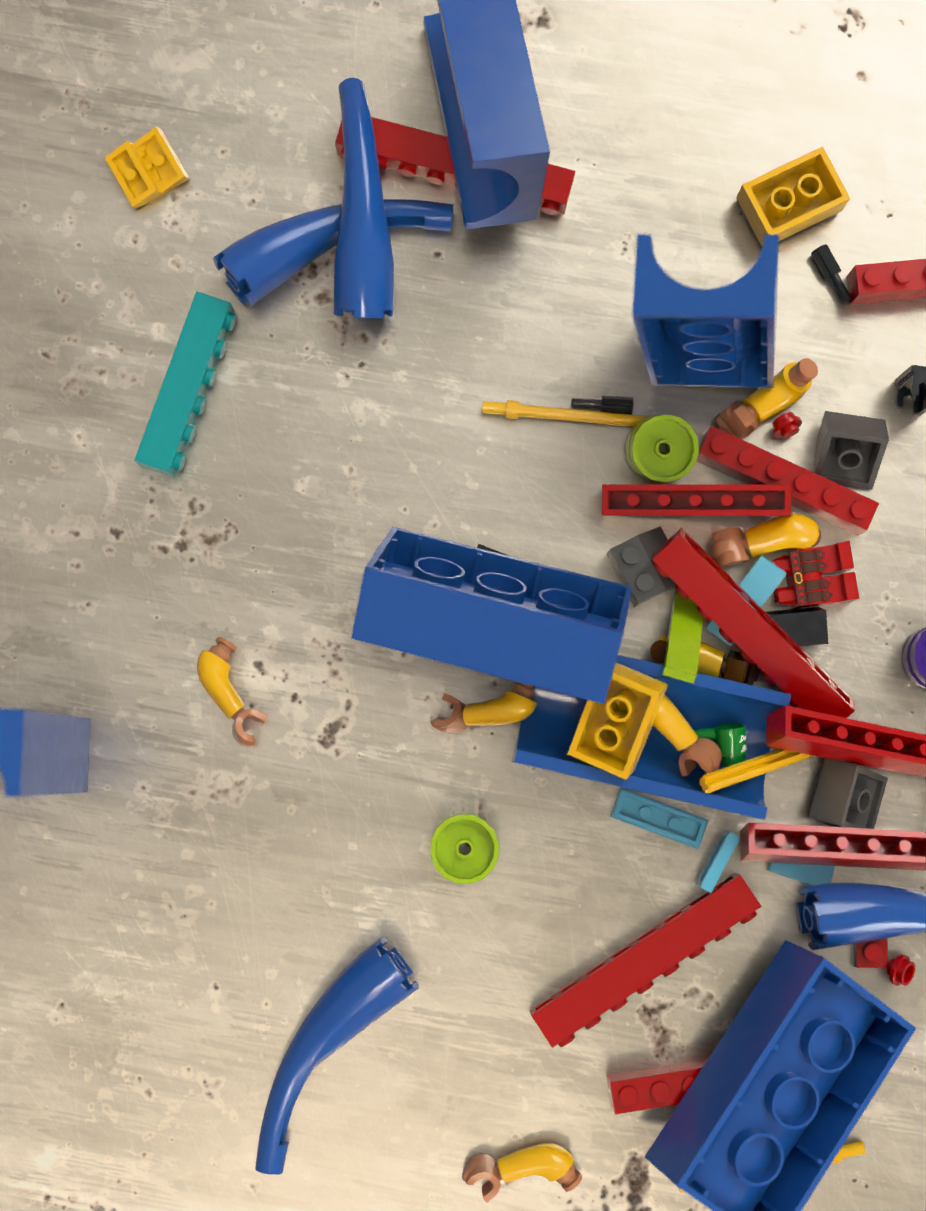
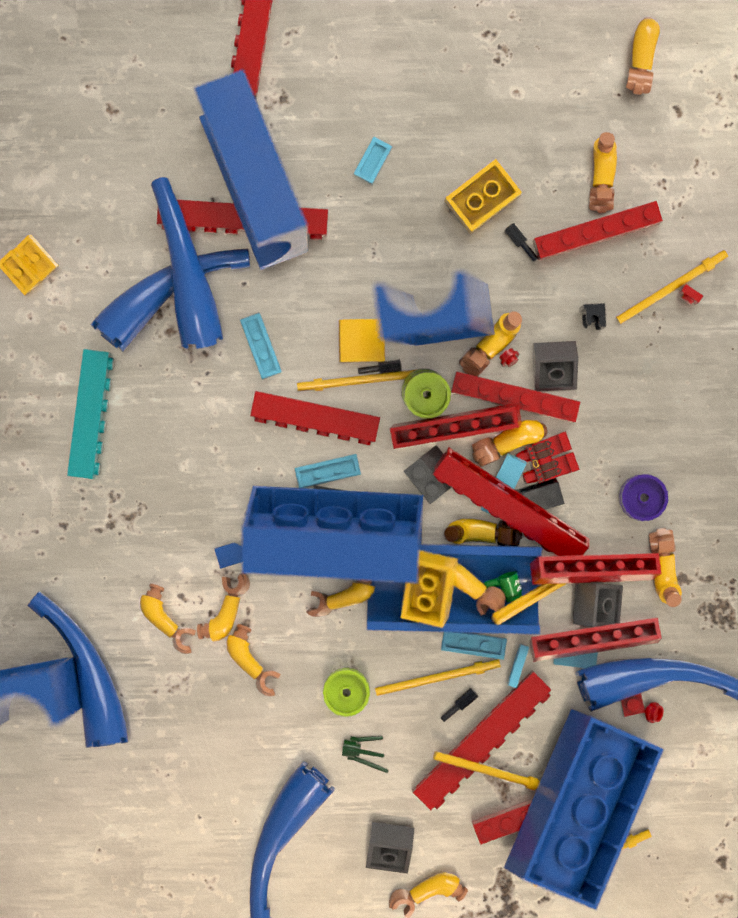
camera: 10 degrees left, 5 degrees up
lime tile [663,591,703,683] -> none
none -> blue brick [27,591,128,748]
none -> piece [197,573,250,642]
none -> blue tile [214,542,242,569]
none -> yellow piece [226,624,281,697]
none -> medium azure tile [240,312,282,380]
none -> red brick [250,391,381,446]
none -> medium azure tile [294,454,361,488]
none -> yellow slope [339,319,385,362]
none -> dark green plant [342,736,389,773]
none -> medium azure tile [354,137,392,184]
none -> dark grey slope [366,822,415,874]
none -> yellow bar [375,659,501,696]
none -> yellow bar [433,751,540,791]
none -> black axle [441,688,479,722]

